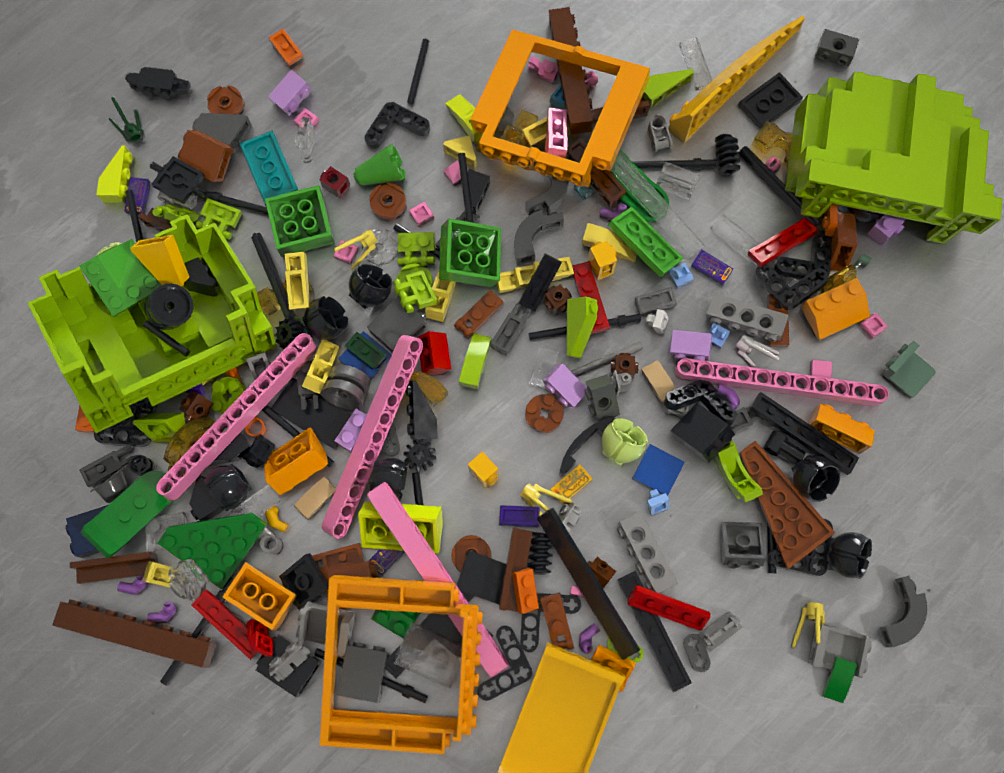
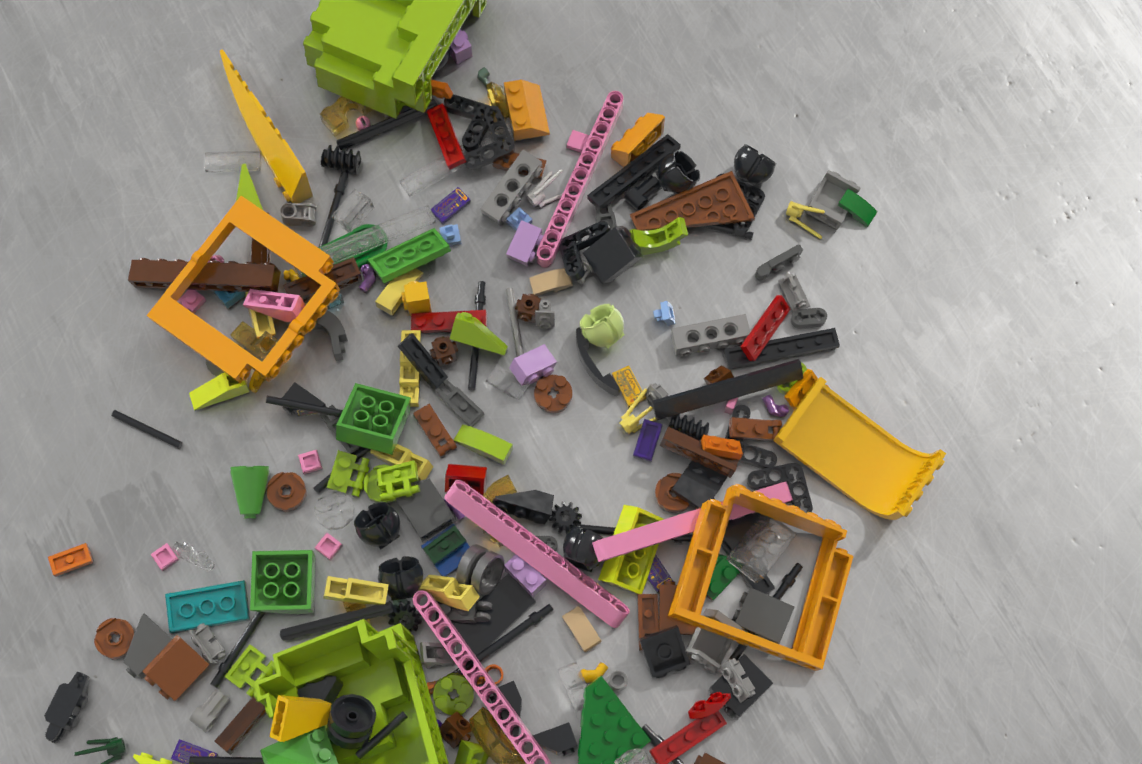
camera: 80 degrees left, 5 degrees down
black plate [150,156,207,204] -> none
lime plate [152,204,199,222] -> none
black piece [203,464,252,511] -> none
light orange slope [223,562,296,631] -> none
black bracket [242,434,275,468] -> none
light orange slope [264,427,328,496] -> none
lavender brick [268,70,312,116] -> none
dark red brick [319,166,350,199] -> none
light yellow plant [334,229,378,270] -> none
black beam [365,102,430,149] -> none
light yellow slope [443,135,477,169] -> none
bright pink tile [443,160,461,186] -> none
yellow brick [468,451,499,488] -> none
dark grey arch [514,210,564,265] -> none
dark grey brick [584,374,620,422] -> none
blue tile [632,444,685,496] -> none
flat silver plate [635,287,677,315] -> none
white tile [646,309,669,335] -> none
medium lavender arm [717,384,740,410] -> none
dark grey plate [721,522,766,569] -> none
black tile [738,72,803,130] -> none
dark grey brick [815,29,859,67] -> none
dark orange slope [831,212,858,272] -> none
bright pink tile [859,312,888,339] -> none
dark grey arch [879,575,927,647] -> none
sand green bracket [882,341,936,398] -> none
none -> light grey hinge [189,623,226,664]
none -> dark grey hinge [755,244,803,280]

